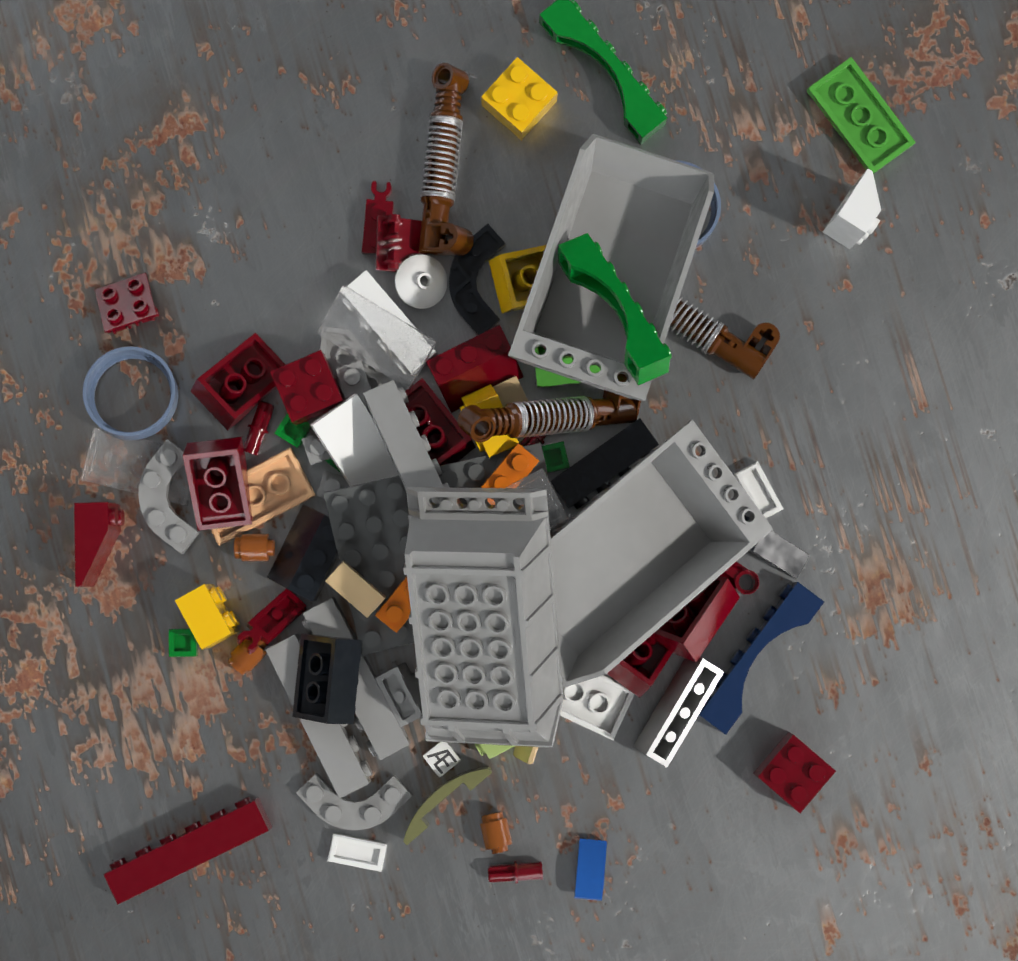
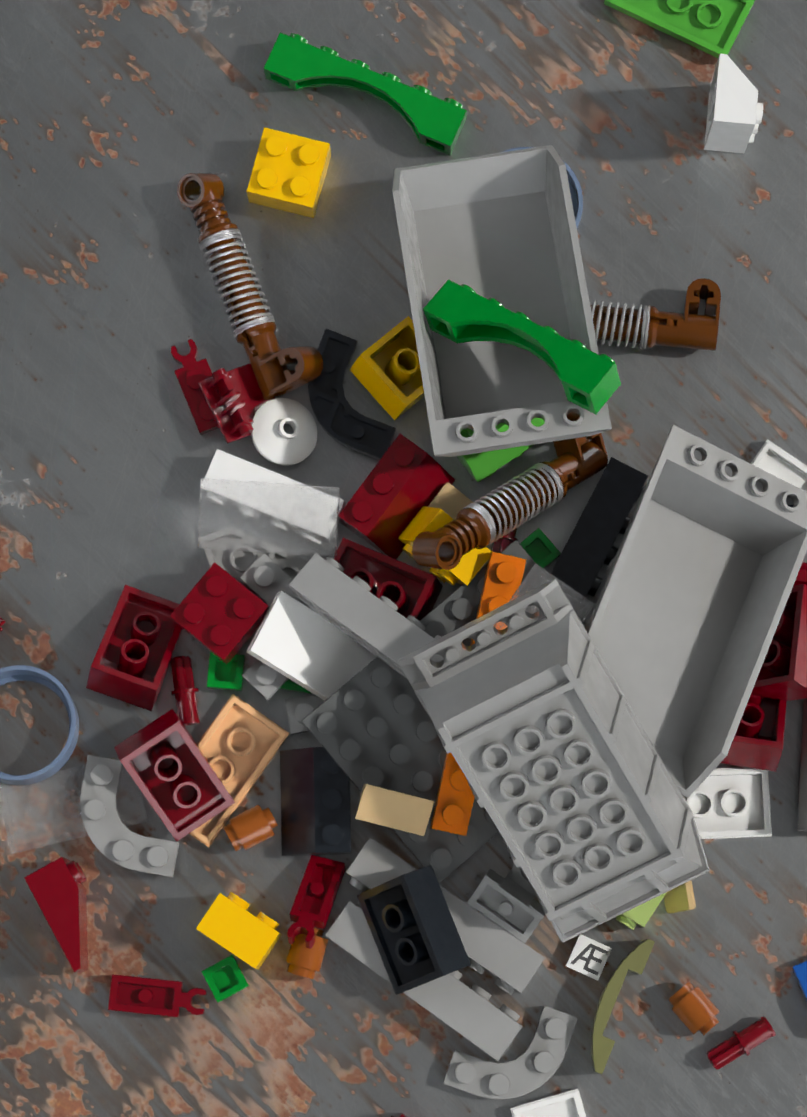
camera: 25 degrees left, 5 degrees down
none -> dark red plate [108,974,207,1017]

